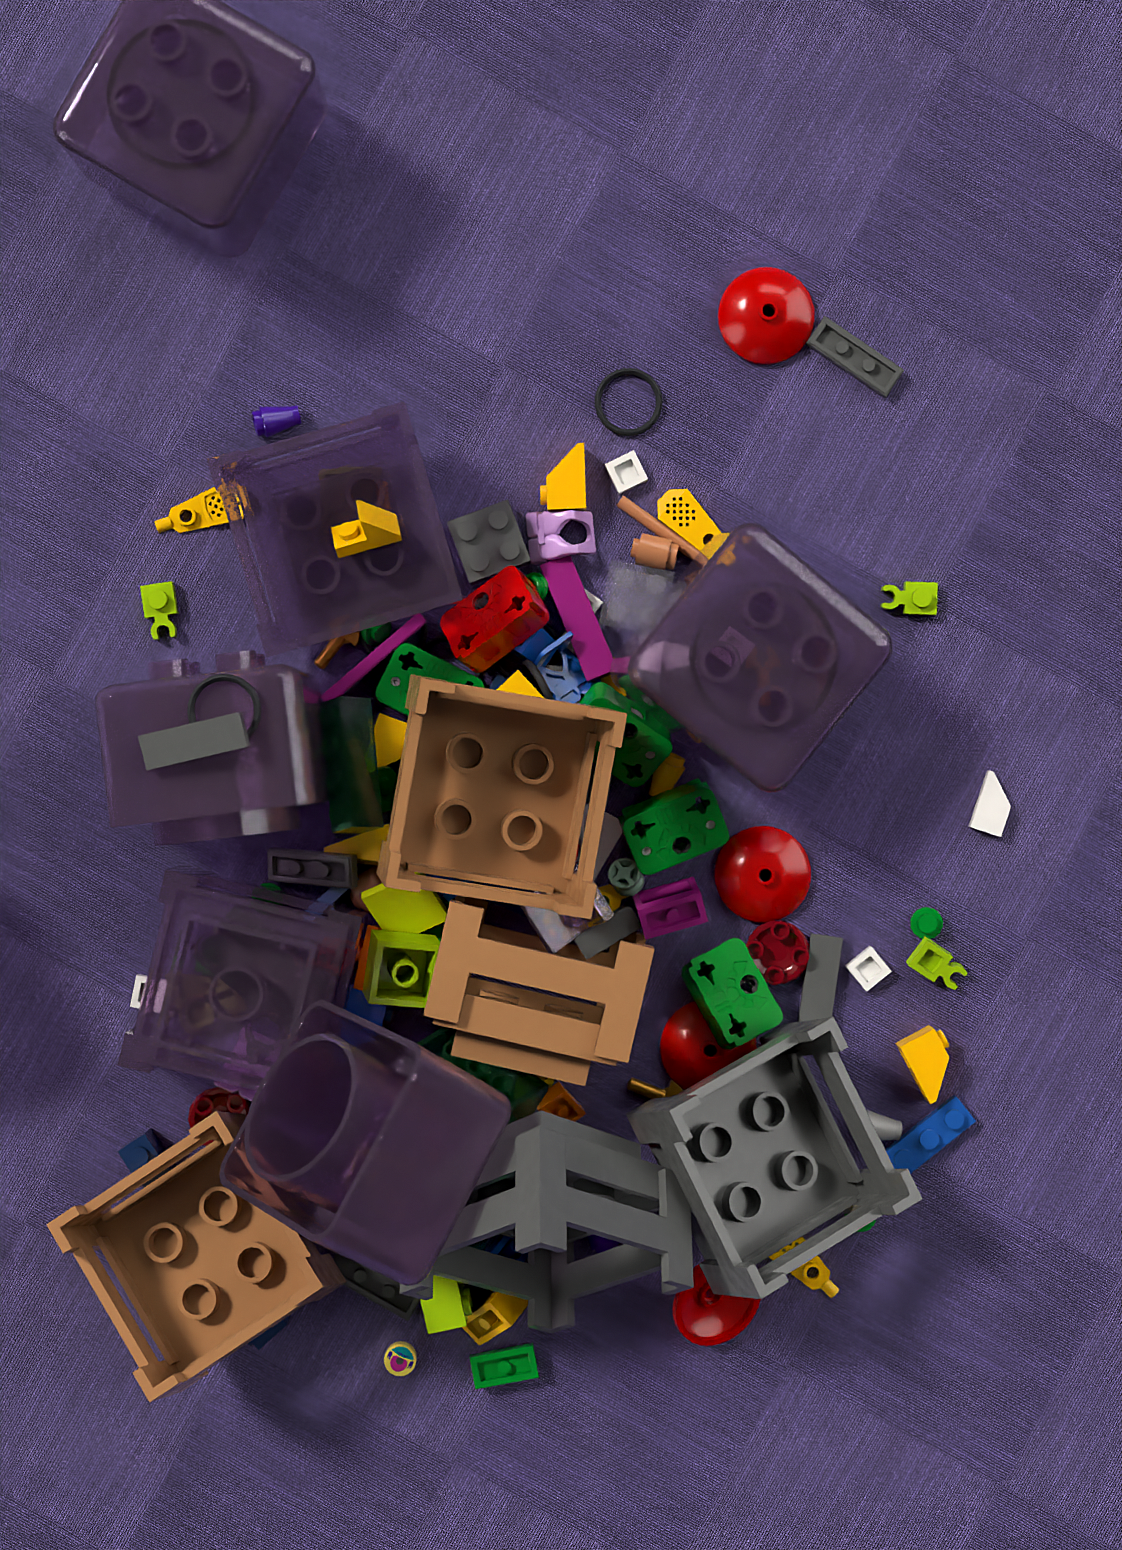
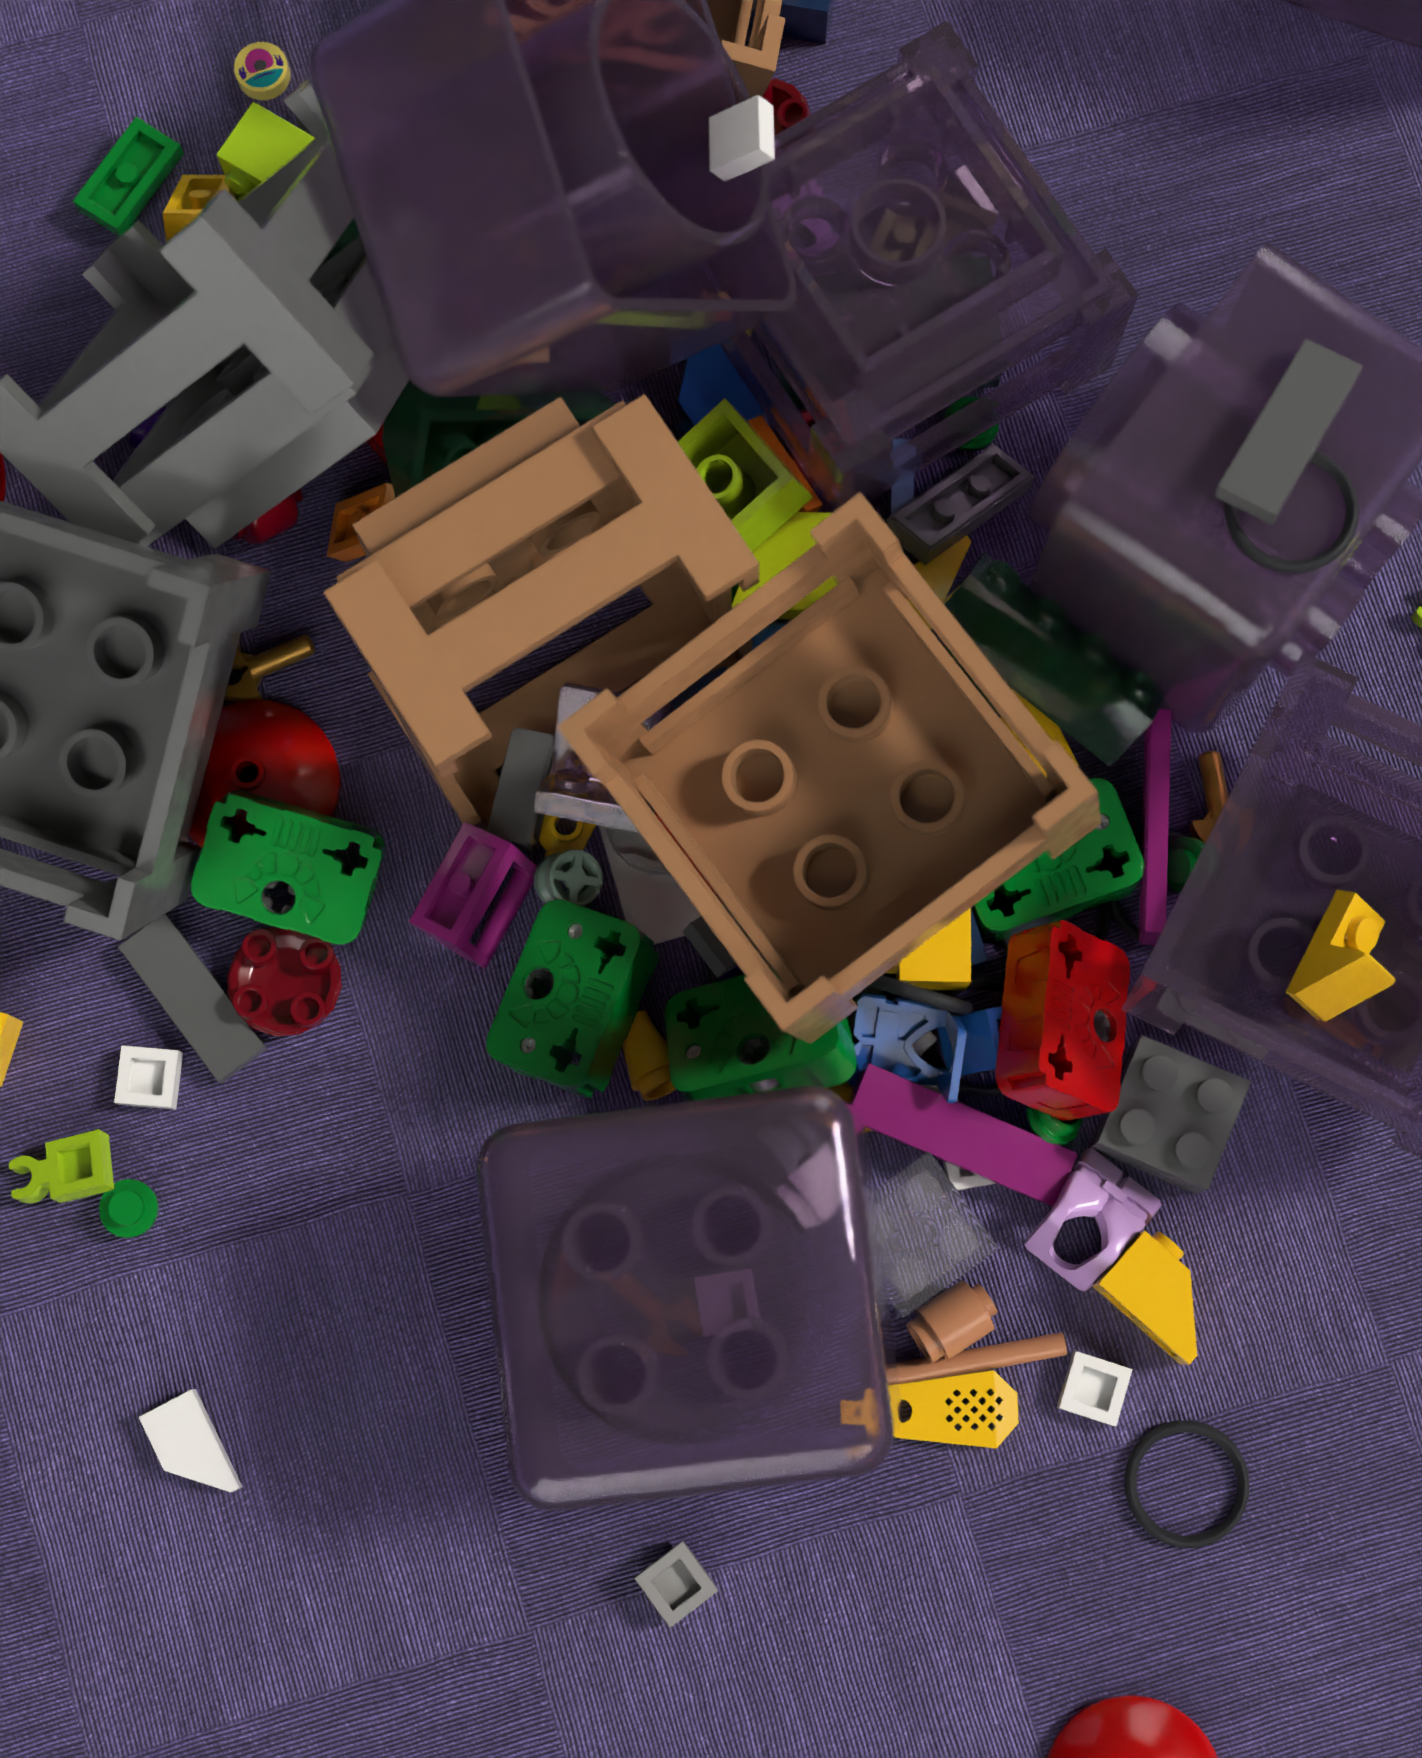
camera: 135 degrees right, 10 degrees down
red dish [714,826,811,922] -> none
lime plate [880,581,938,616] -> none
none -> light grey plate [635,1540,718,1628]
none -> white tile [709,95,775,182]

